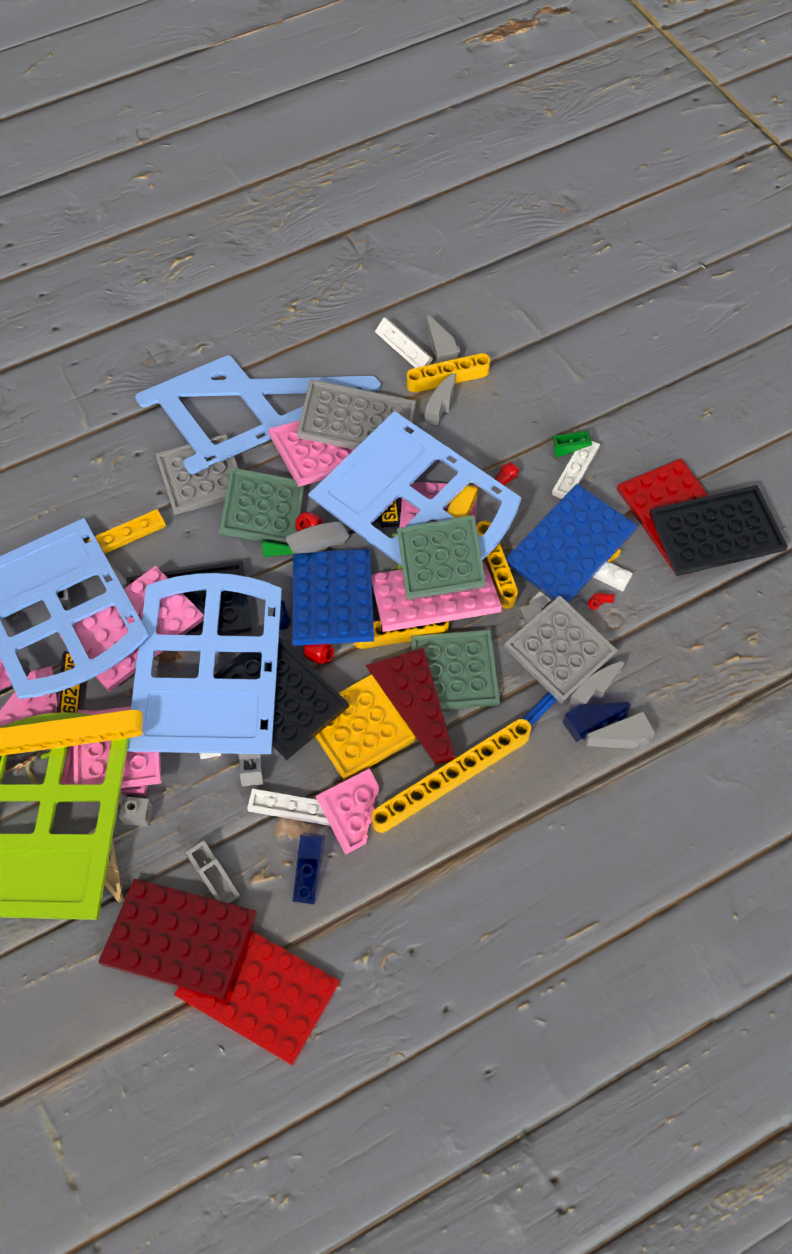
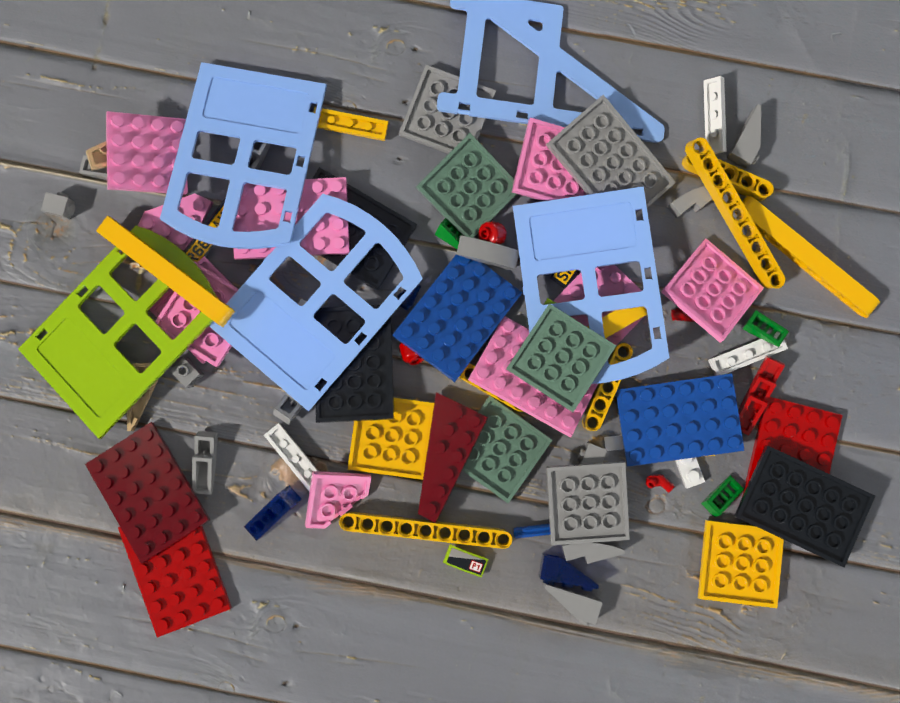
camera: 40 degrees right, 25 degrees up
none -> slope [443,544,489,578]
none -> bright pink plate [661,238,764,343]
none -> yellow beam [685,137,785,289]
none -> yellow plate [698,520,784,608]
none -> green slope [701,475,744,517]
none -> yellow beam [734,196,880,318]
none -> red slope [738,355,785,436]

